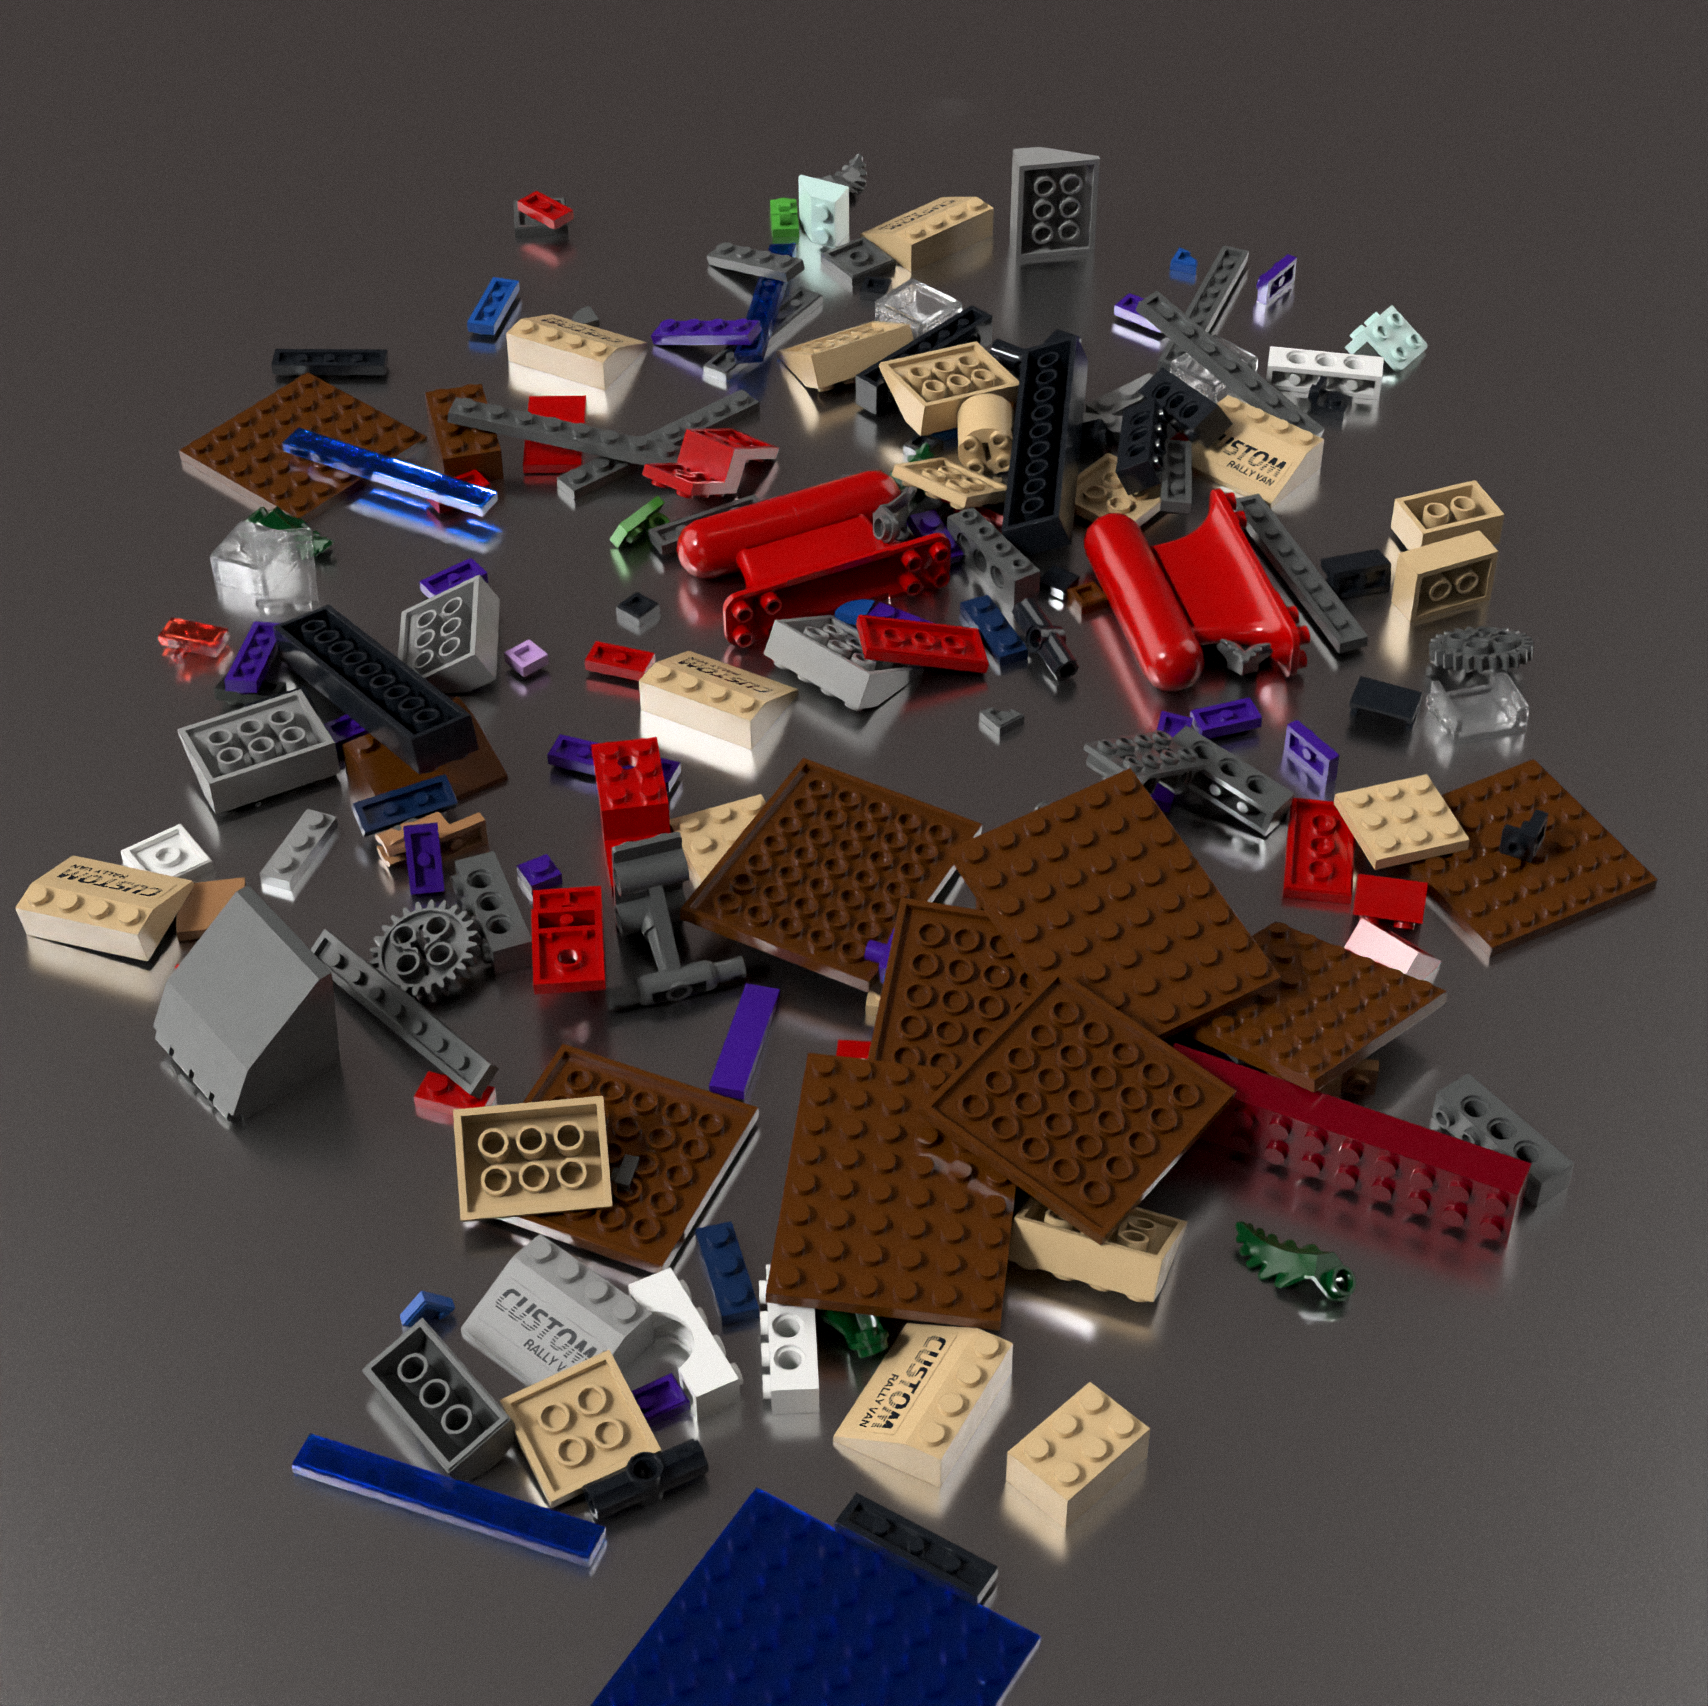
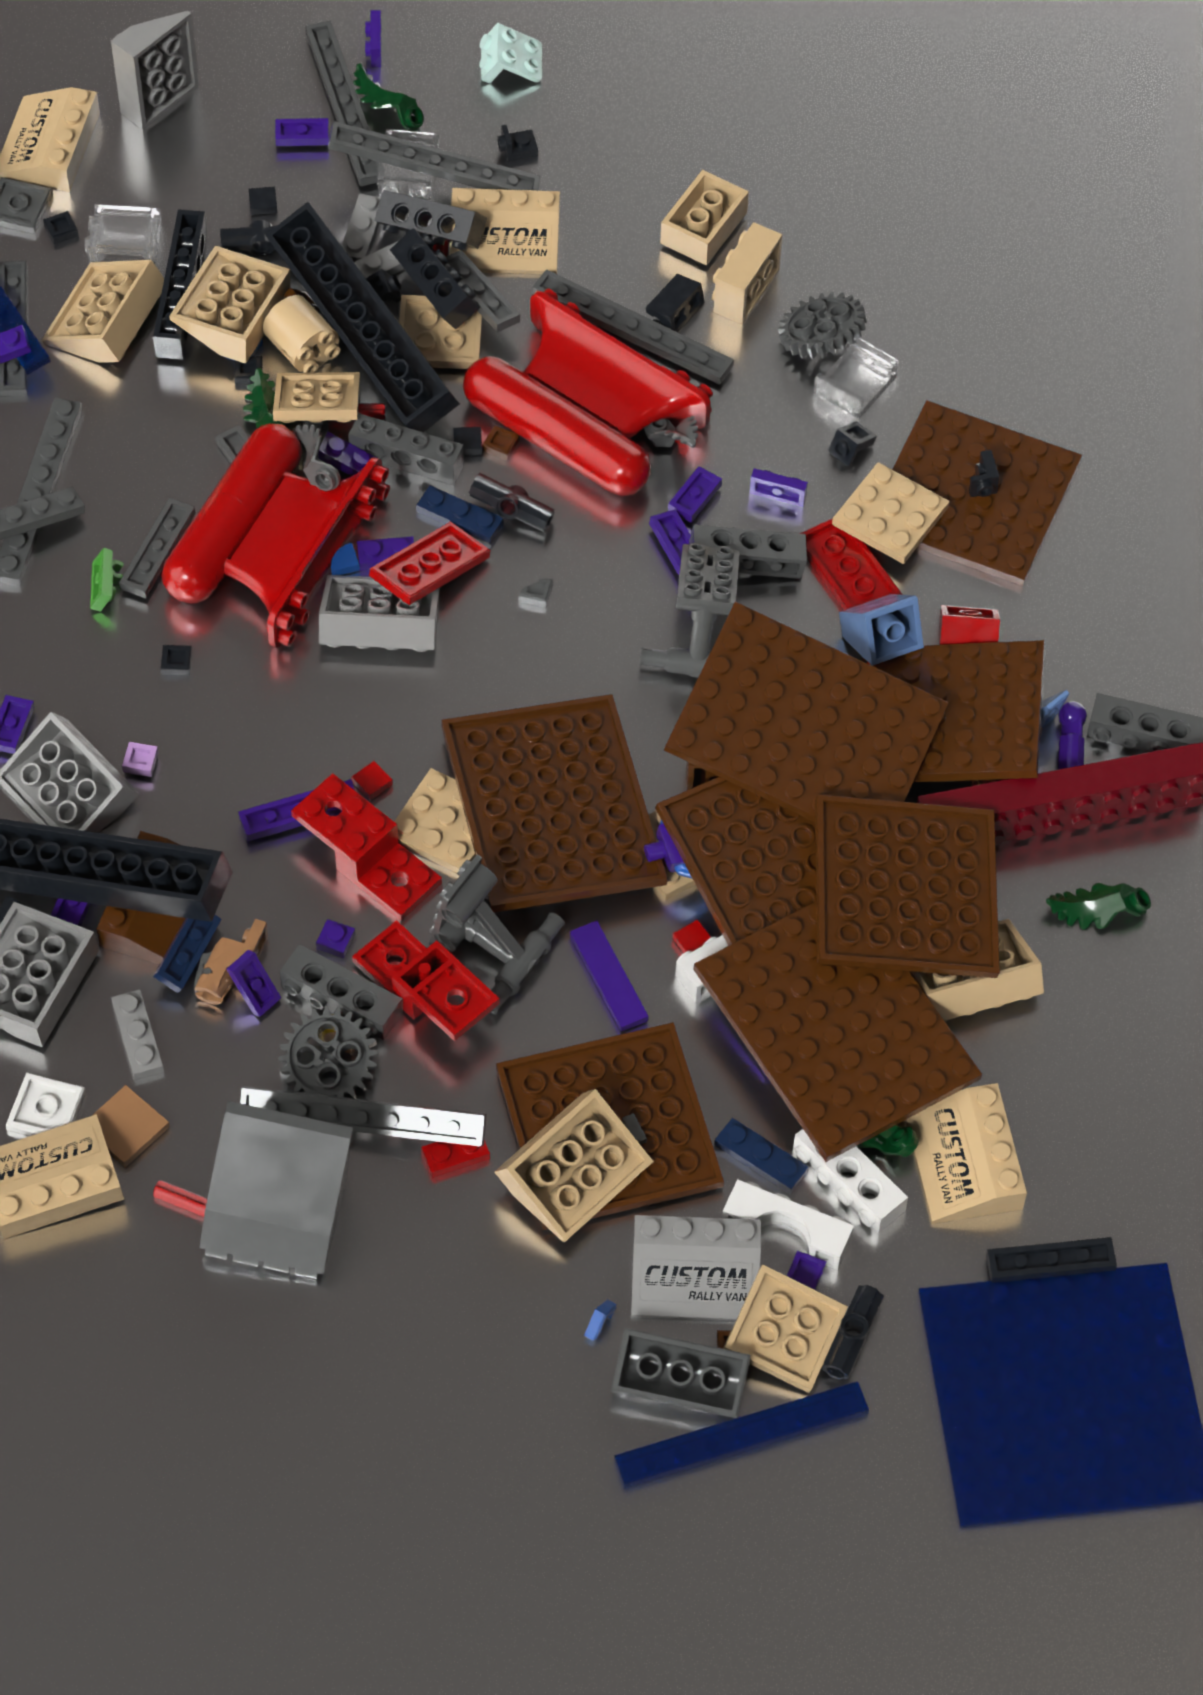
camera: 40 degrees left, 15 degrees up
red plate [585,641,655,681] -> none
tan slope [639,651,798,750] -> none
red bracket [642,428,779,499] -> none
tan brick [1006,1382,1150,1529] -> none
blue tile [1170,248,1198,275] -> none
white brick [1266,346,1384,400] -> none
black hinge [1349,676,1422,731] -> none
red slope [1352,873,1428,930] -> none
none -> red tile [351,761,393,801]
none -> dark green plant [353,63,424,132]
none -> black bracket [828,421,877,466]
none -> medium blue slope [839,594,924,666]
none -> medium blue slope [1041,690,1069,728]
none -> dark purple piece [1058,701,1087,770]

